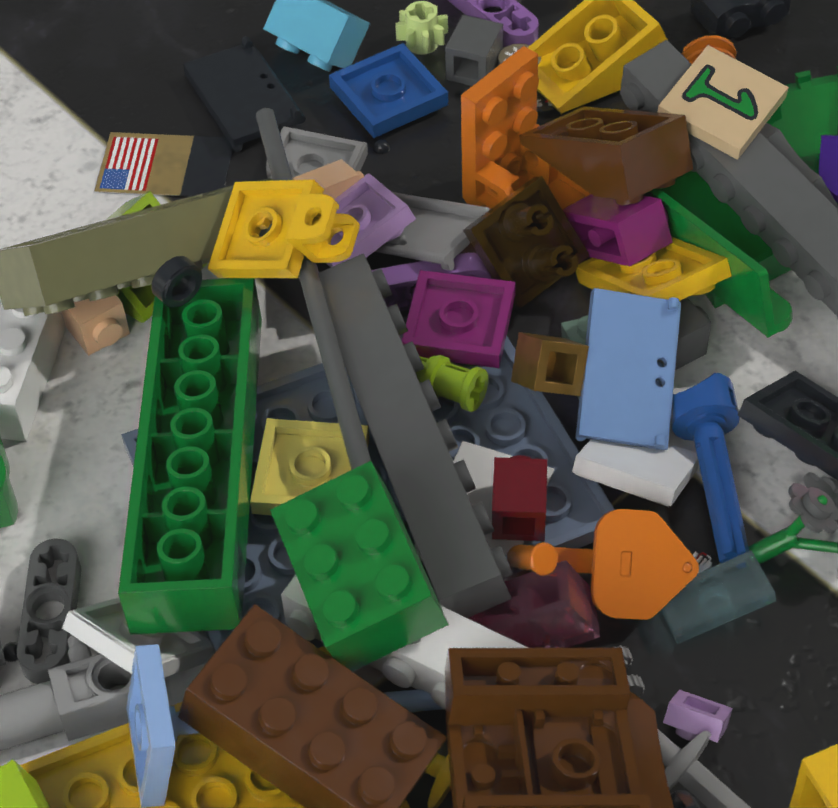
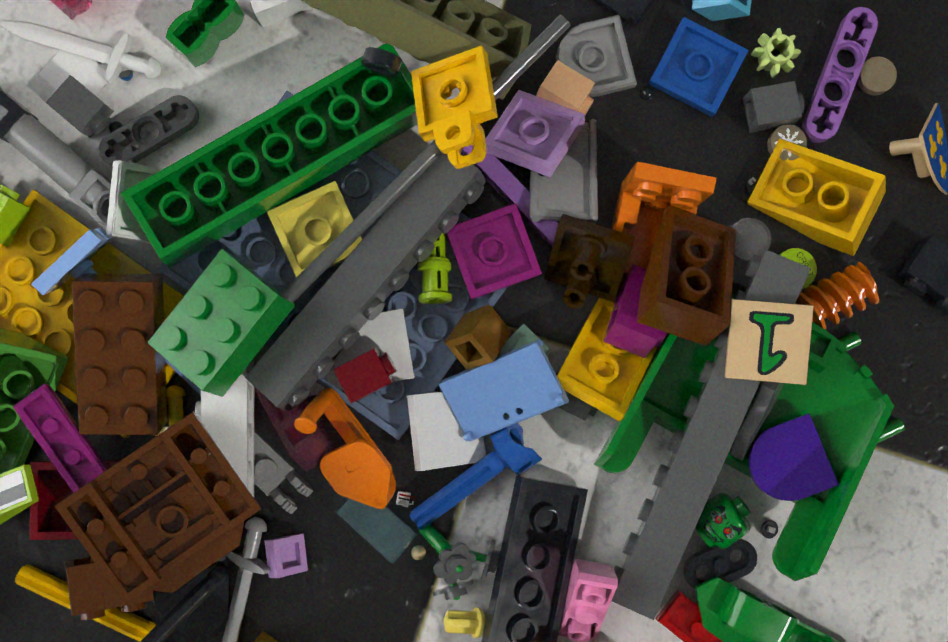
camera: 55 degrees right, 35 degrees up
none -> tan piece [411,545,426,560]

